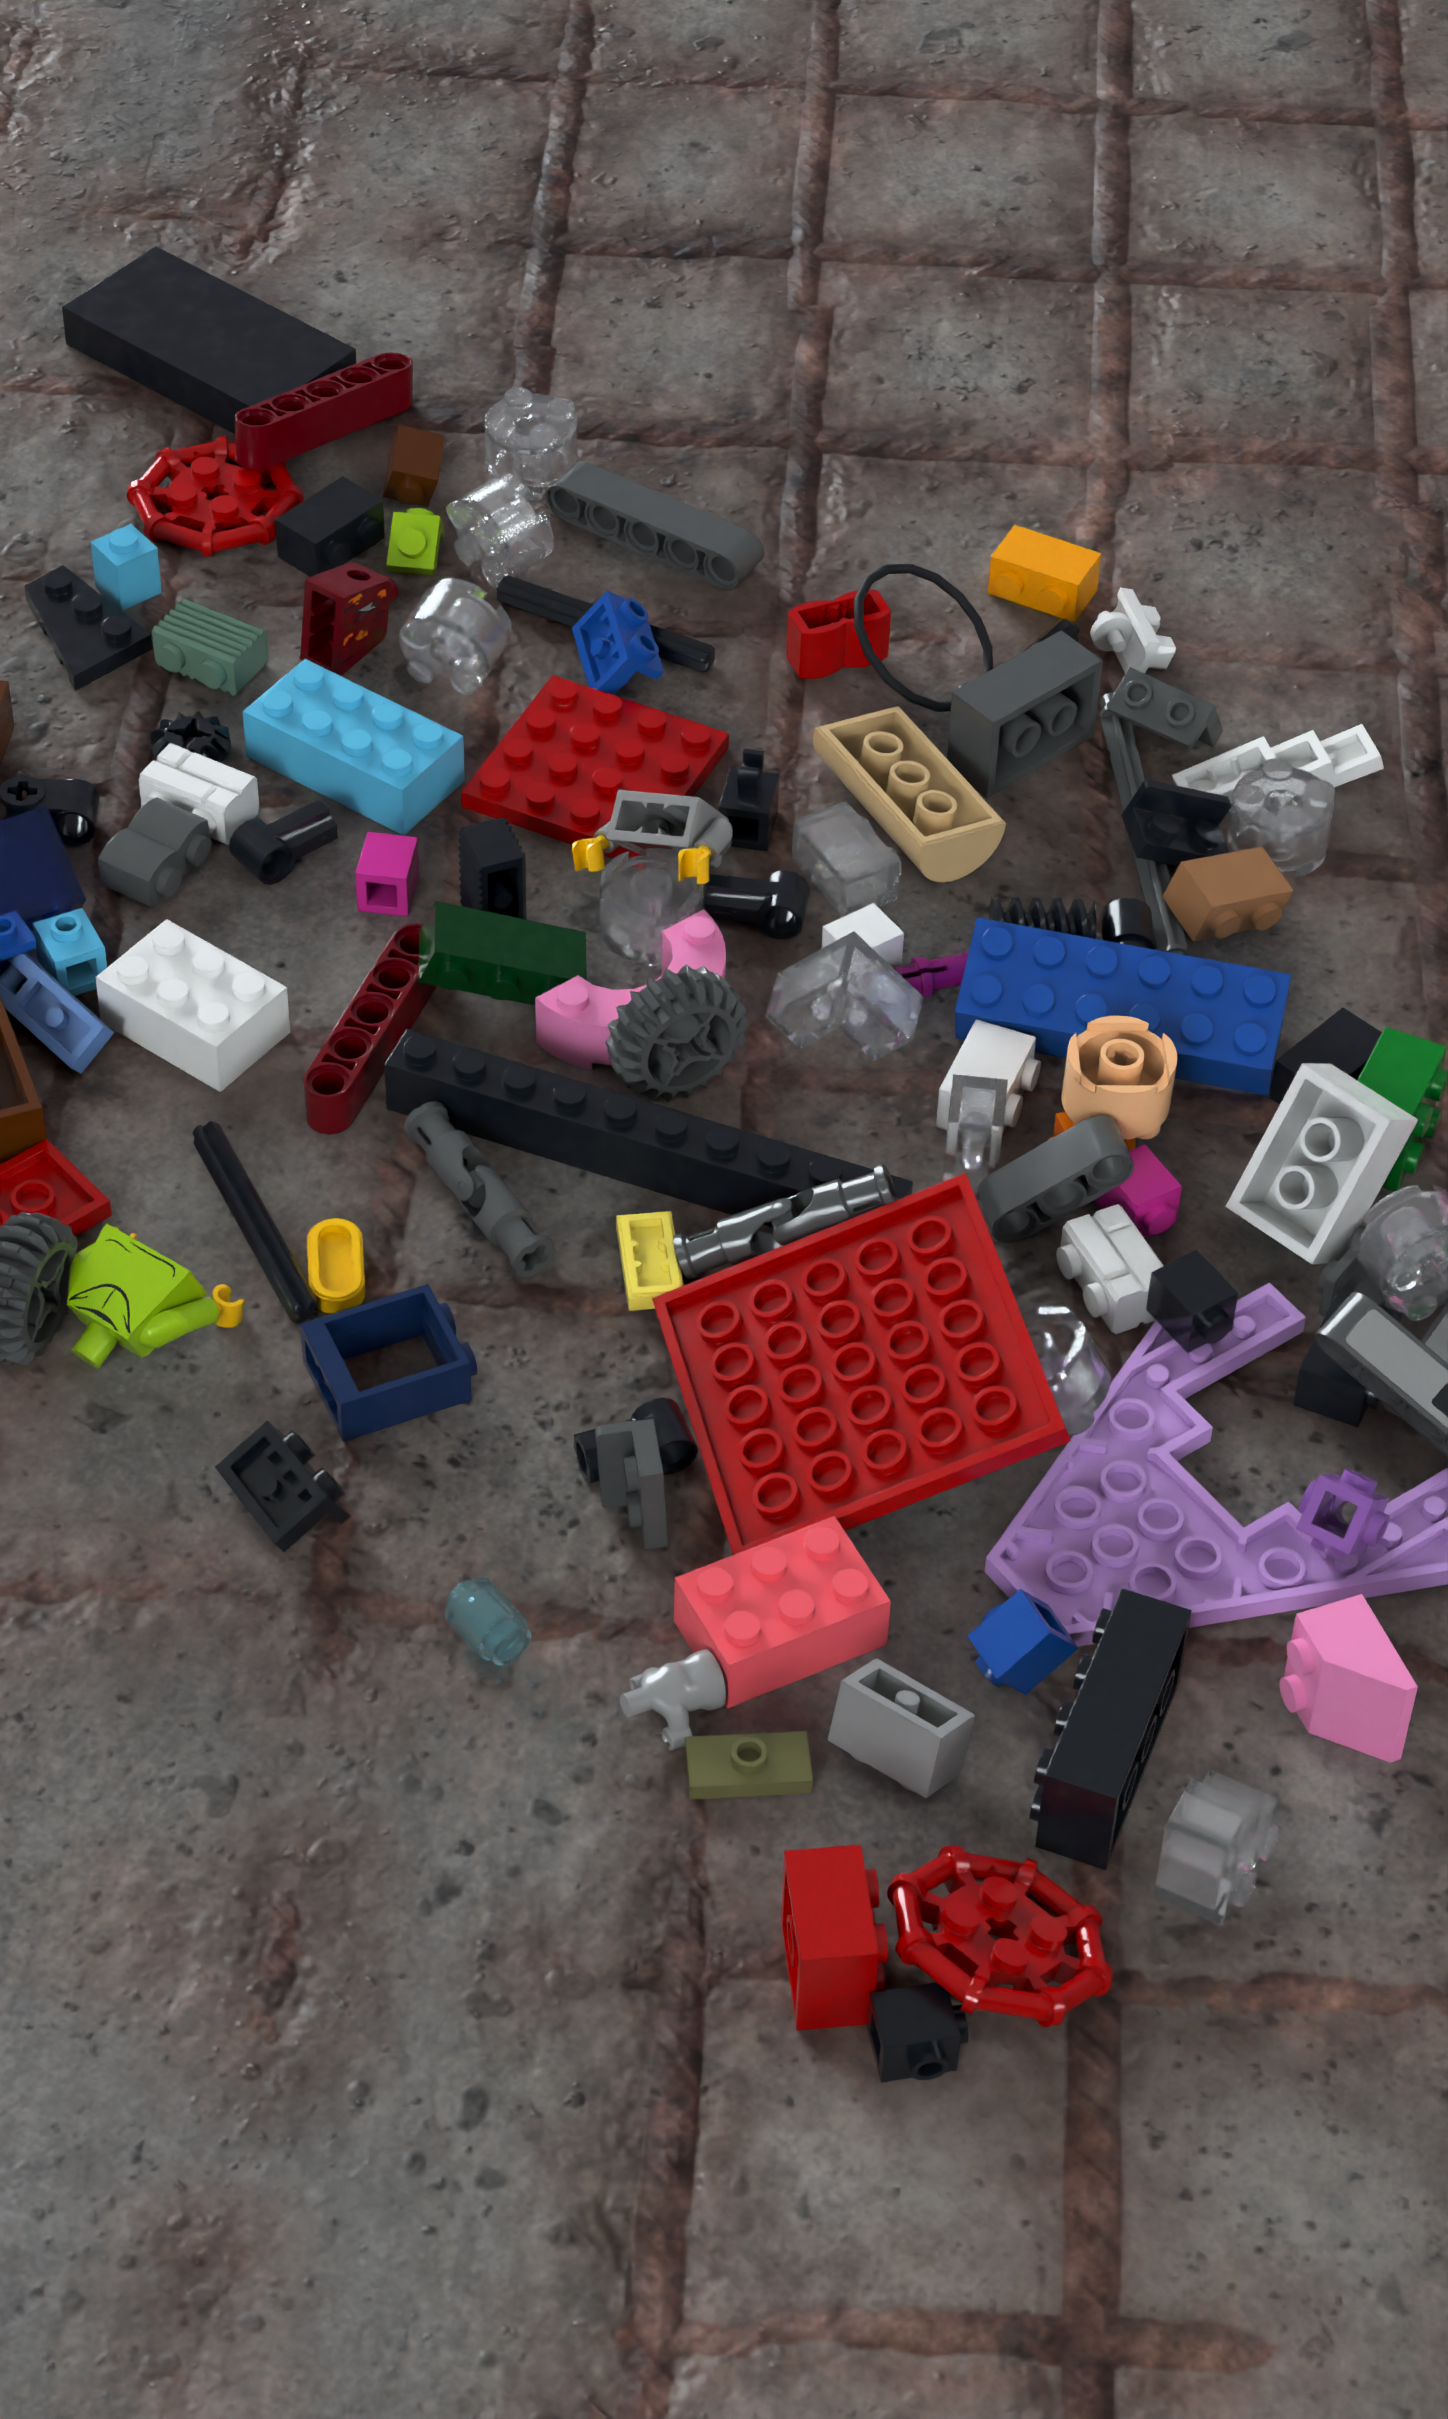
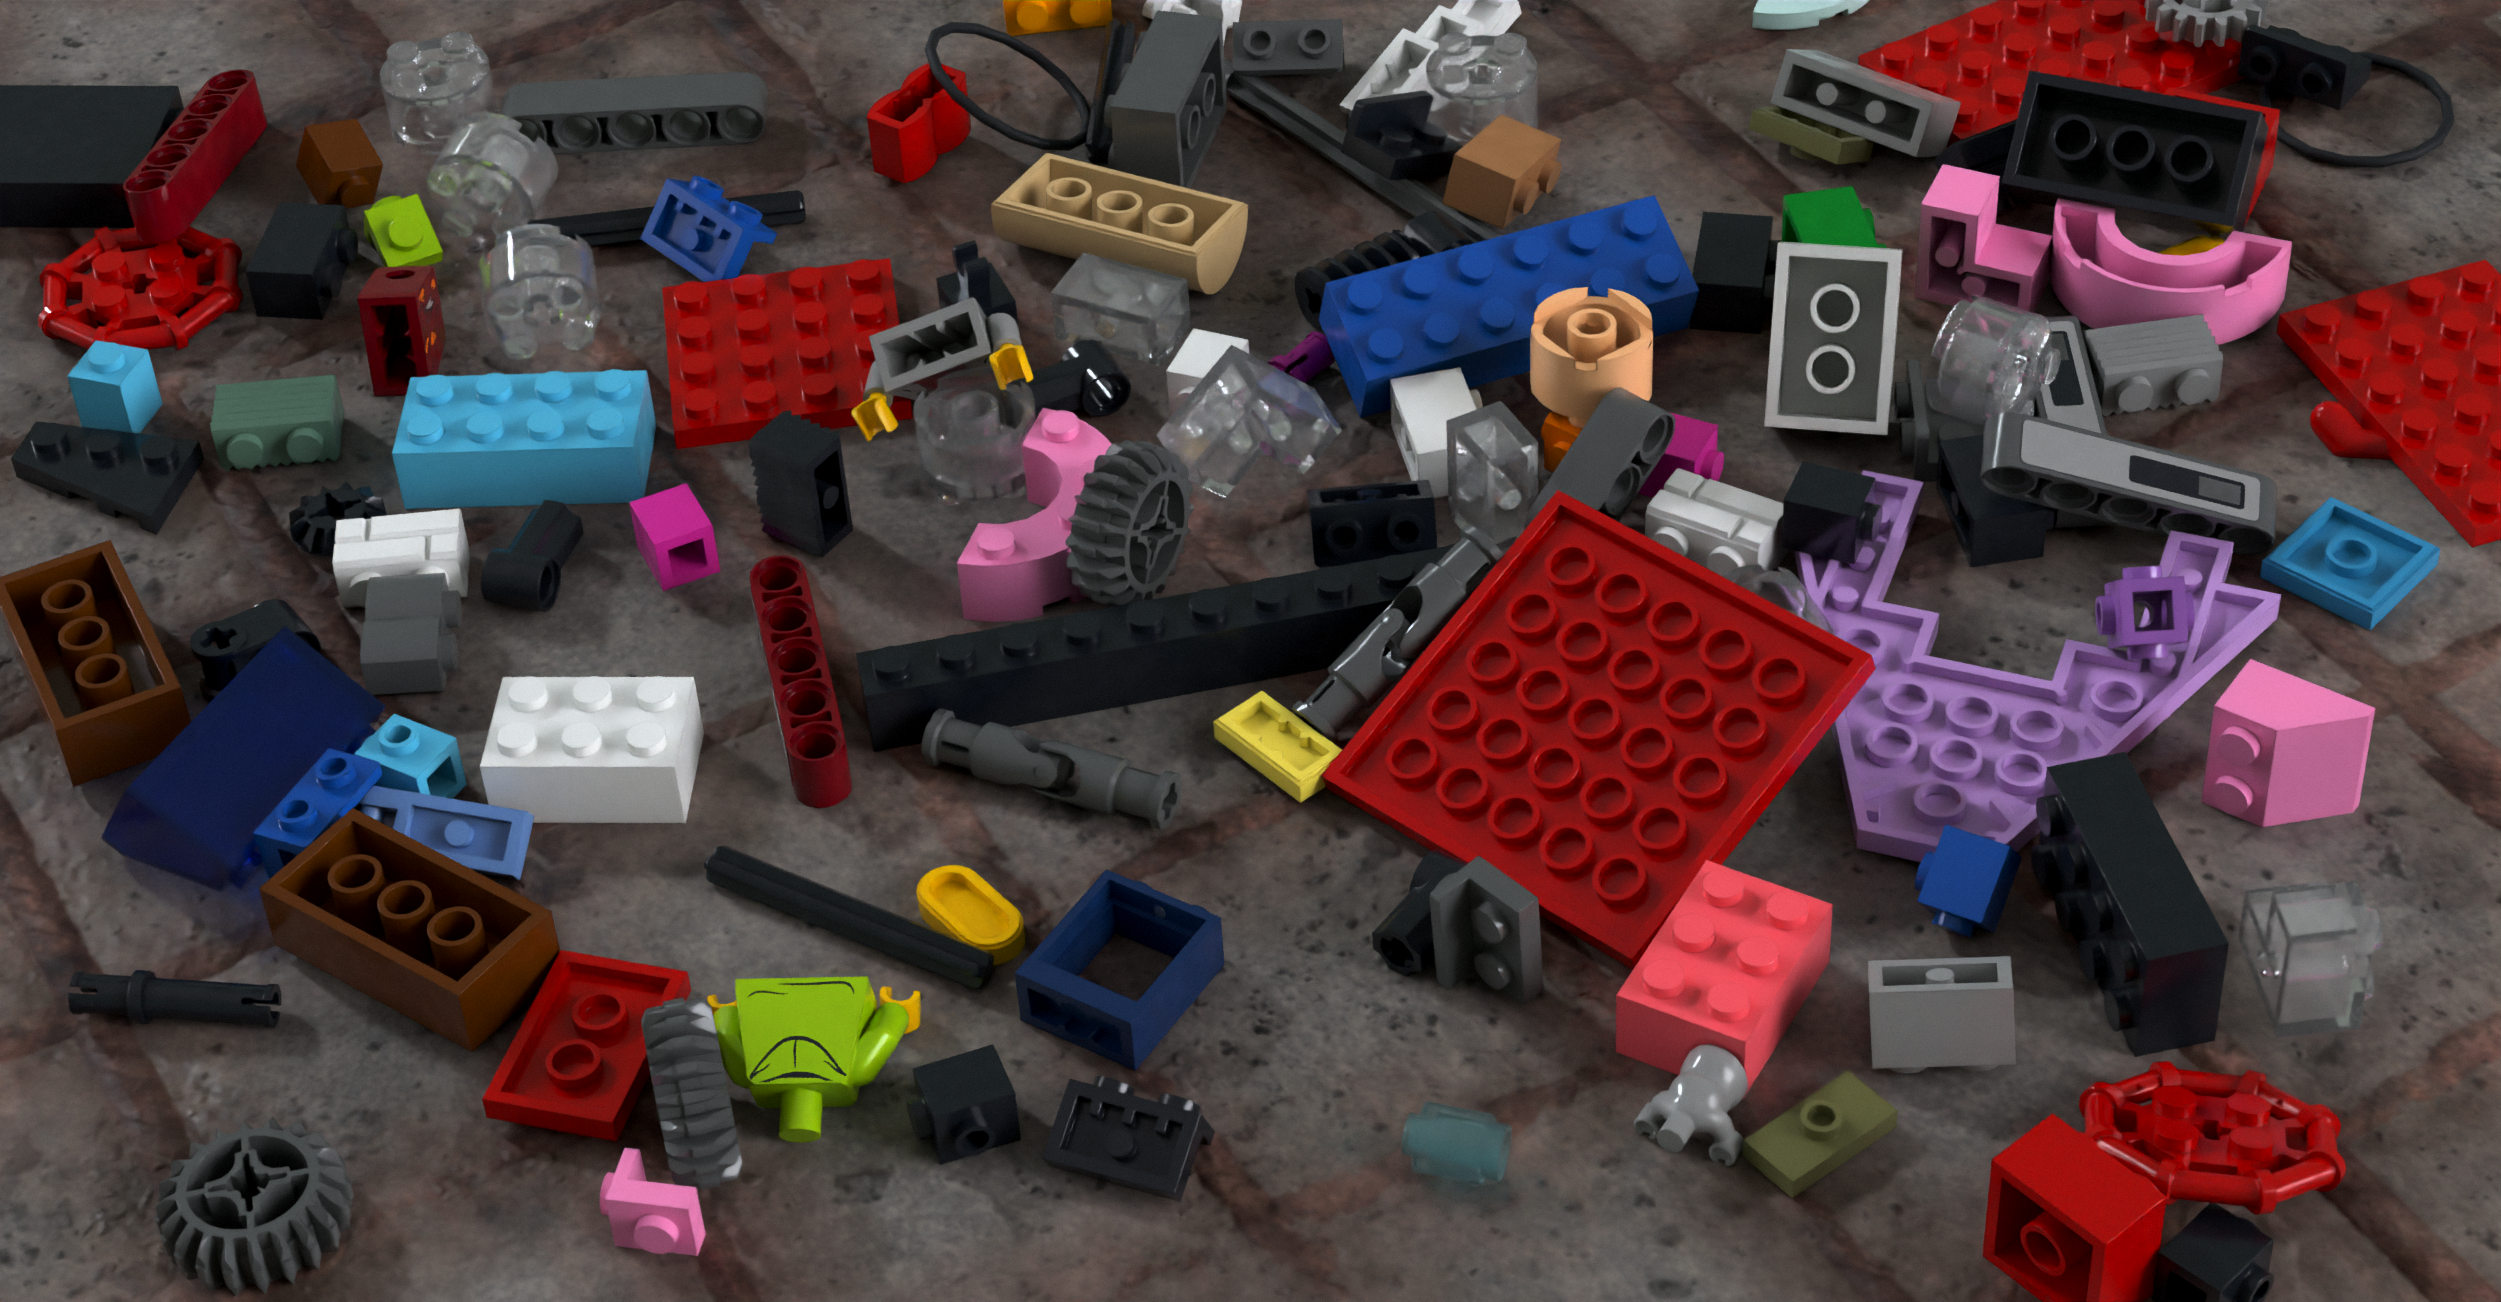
camera: 30 degrees left, 5 degrees down
dark green brick [419,901,587,1005] -> none
none -> black brick [907,1044,1021,1165]
none -> black bracket [1306,480,1438,567]

